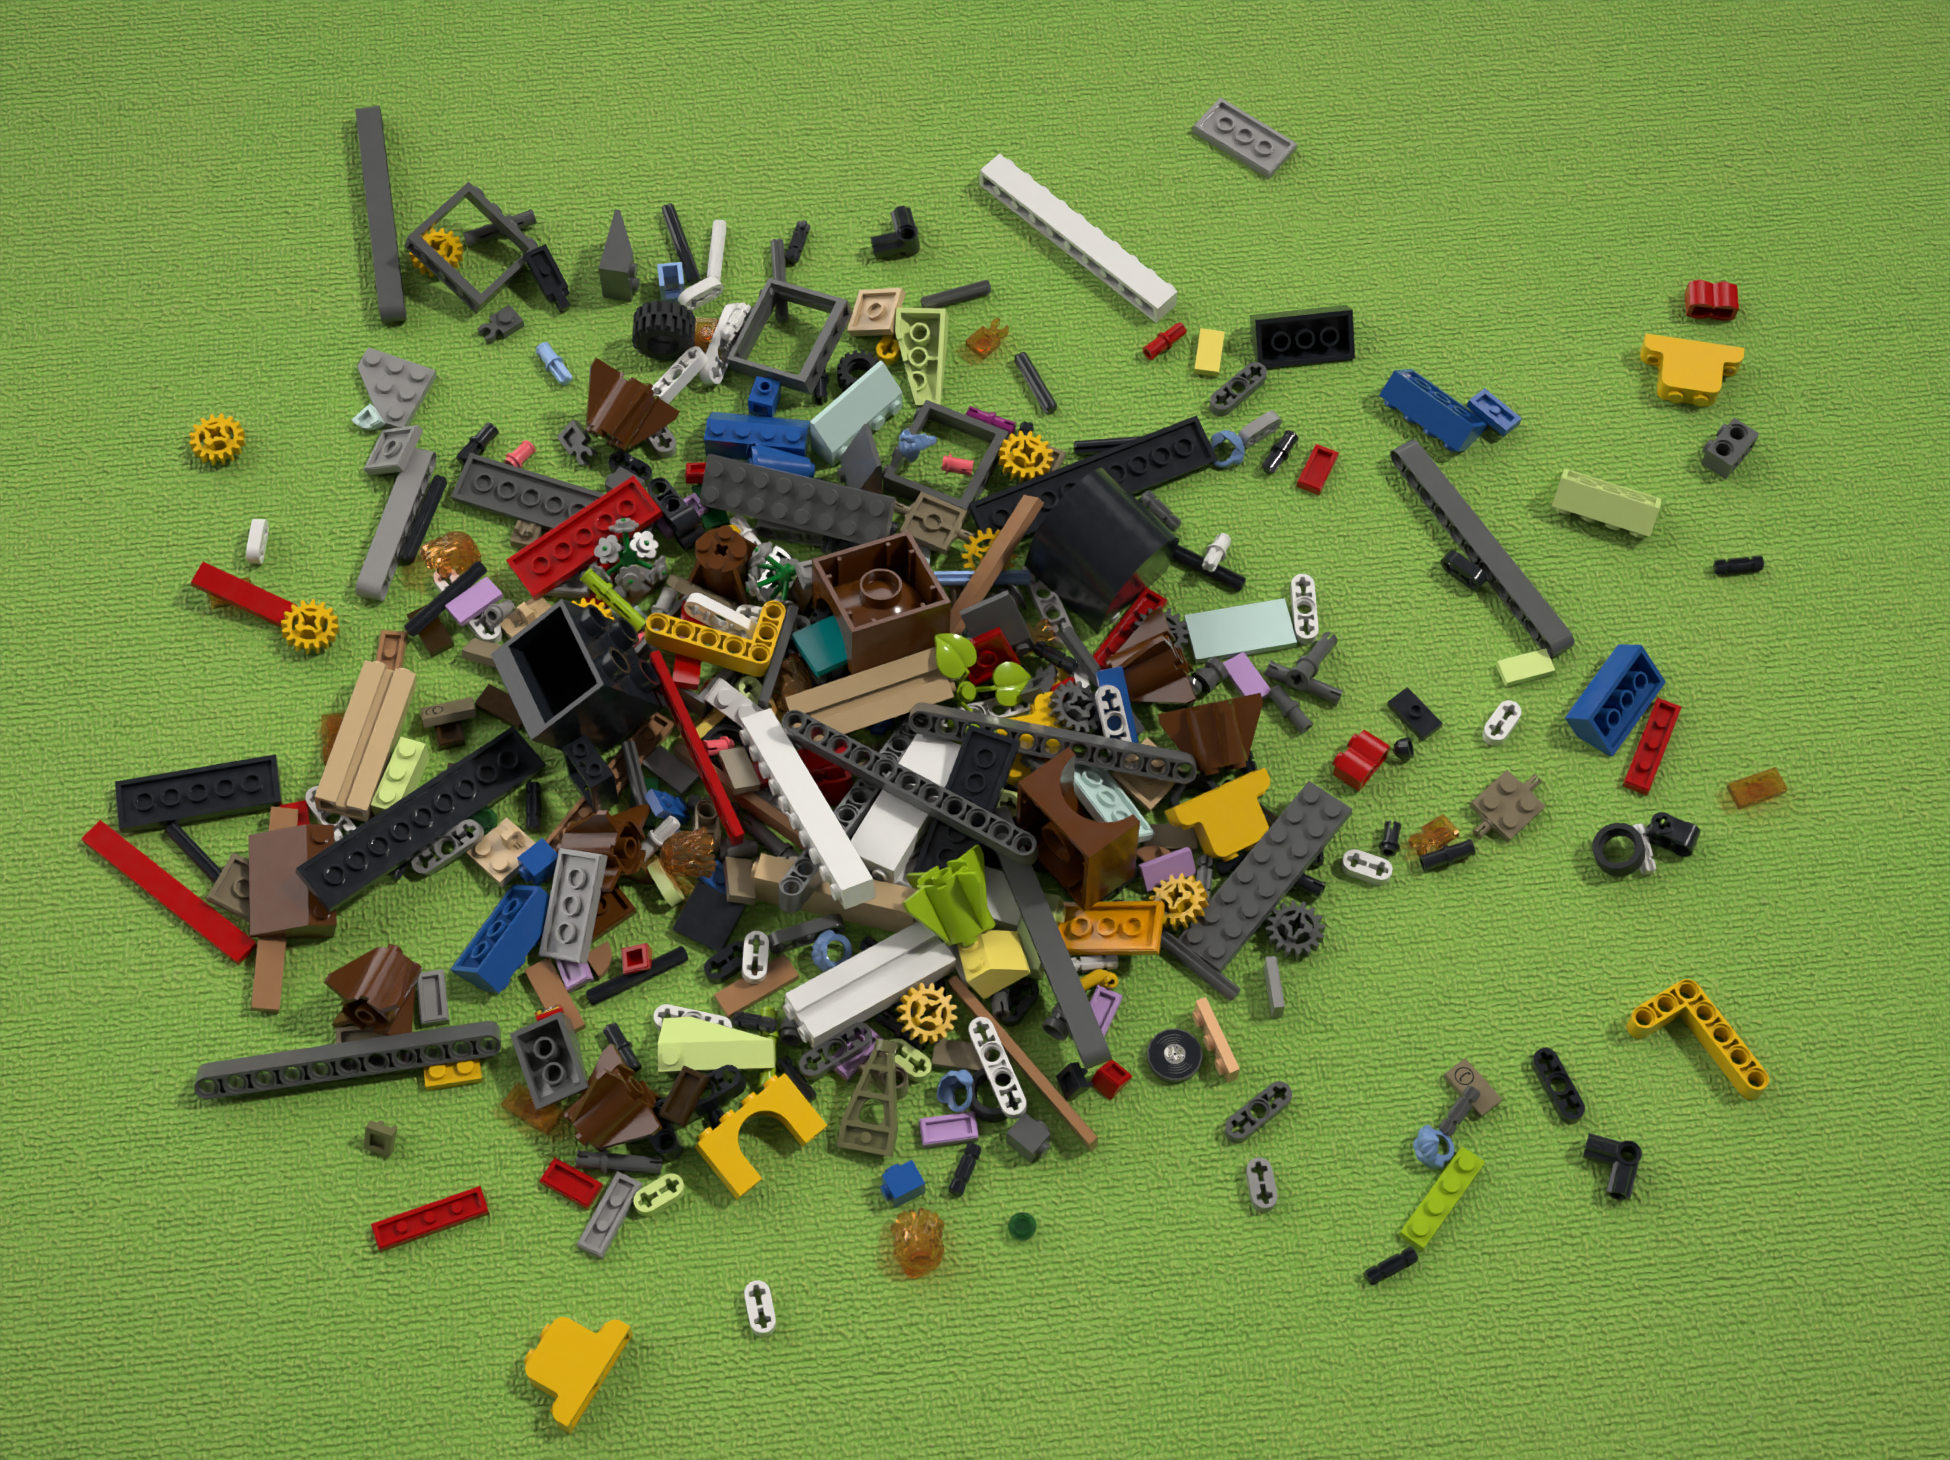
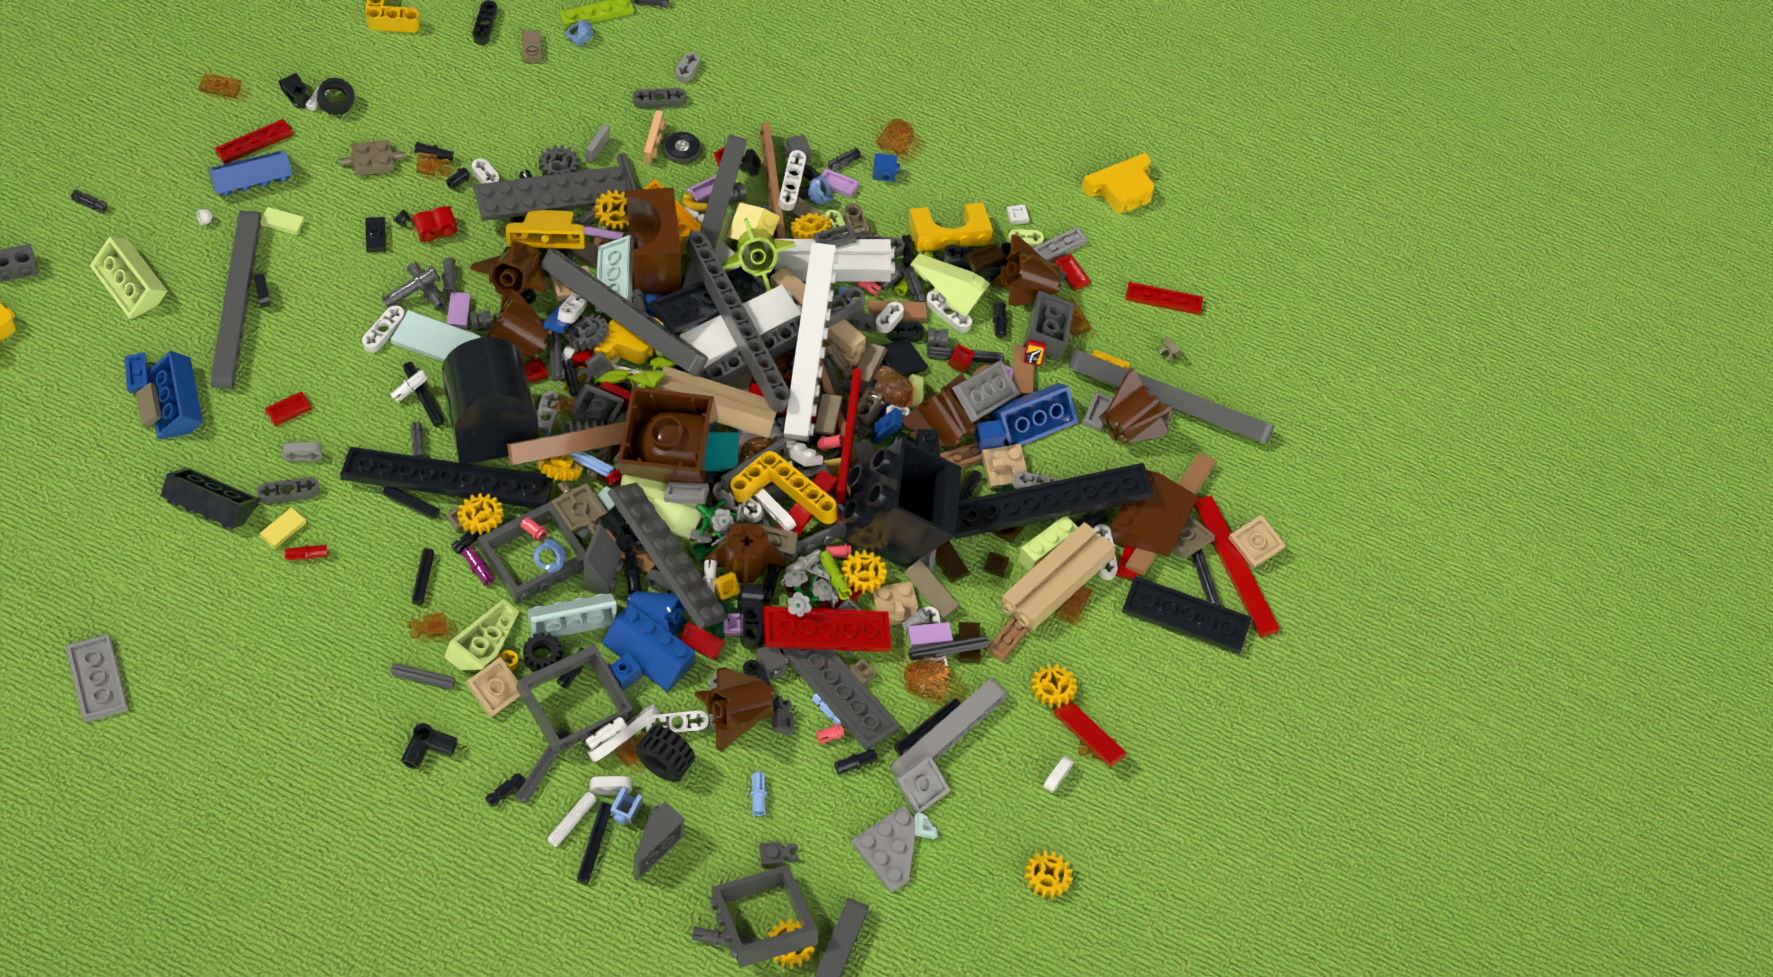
camera: 155 degrees left, 5 degrees down
dark tan tile [421,697,476,728] -> none
black hinge [523,244,570,313] -> none
white beam [744,1280,776,1337] -> none
olive plate [837,1039,898,1157] -> none
white brick [979,154,1178,323] -> none
clear green plate [1008,1212,1037,1241] -> none
medium blue piece [1211,430,1245,468] -> none
black axle [1262,430,1299,474] -> none
dark grey axle [1439,1085,1480,1136] -> none
white beam [1483,700,1521,746] -> none
none -> dark tan tile [136,383,162,428]
none -> white hinge [196,209,213,226]
none -> black axle [763,563,780,602]
none -> dark grey tile [813,224,856,248]
none -> dark grey wheel [927,327,948,347]
none -> white tile [1006,204,1029,225]
none -> tan hinge [1228,515,1286,569]

